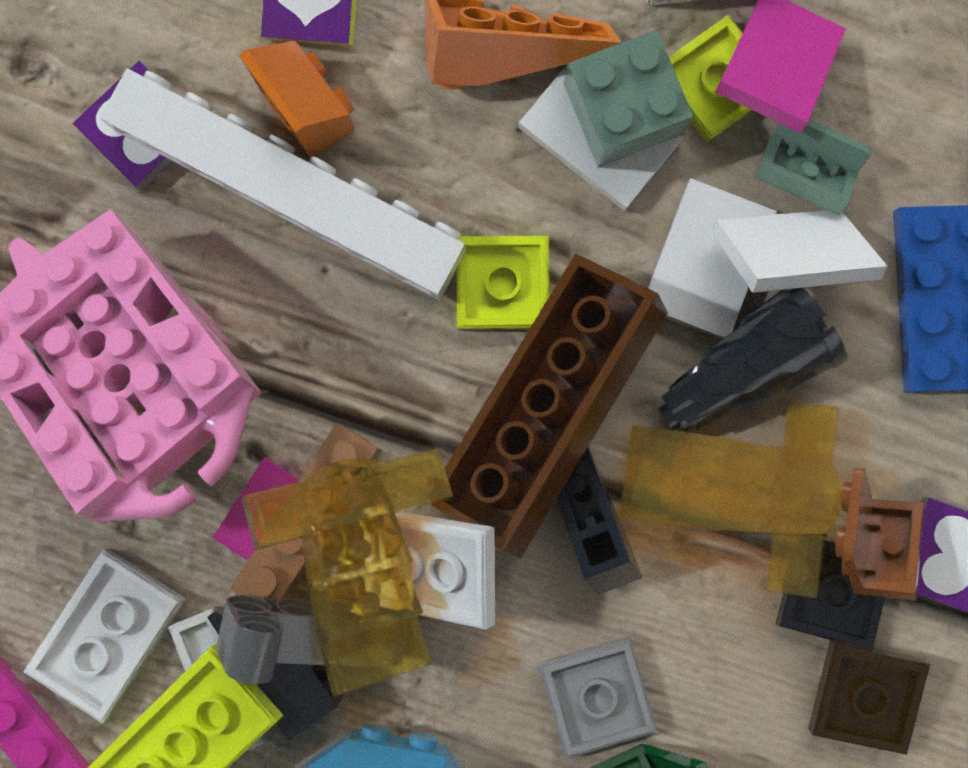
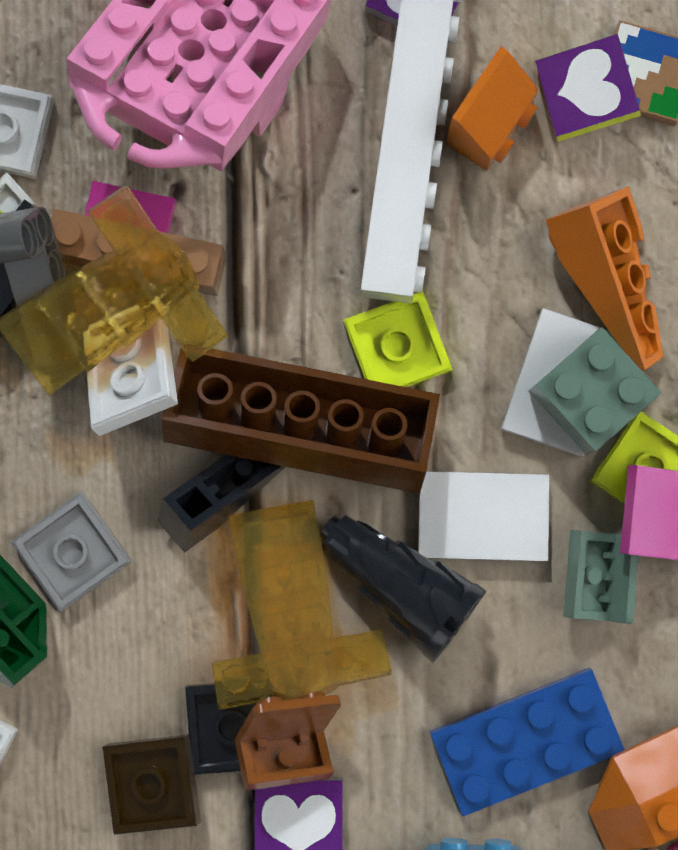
camera: 75 degrees right, 0 degrees up
white tile [712,210,887,293] -> none

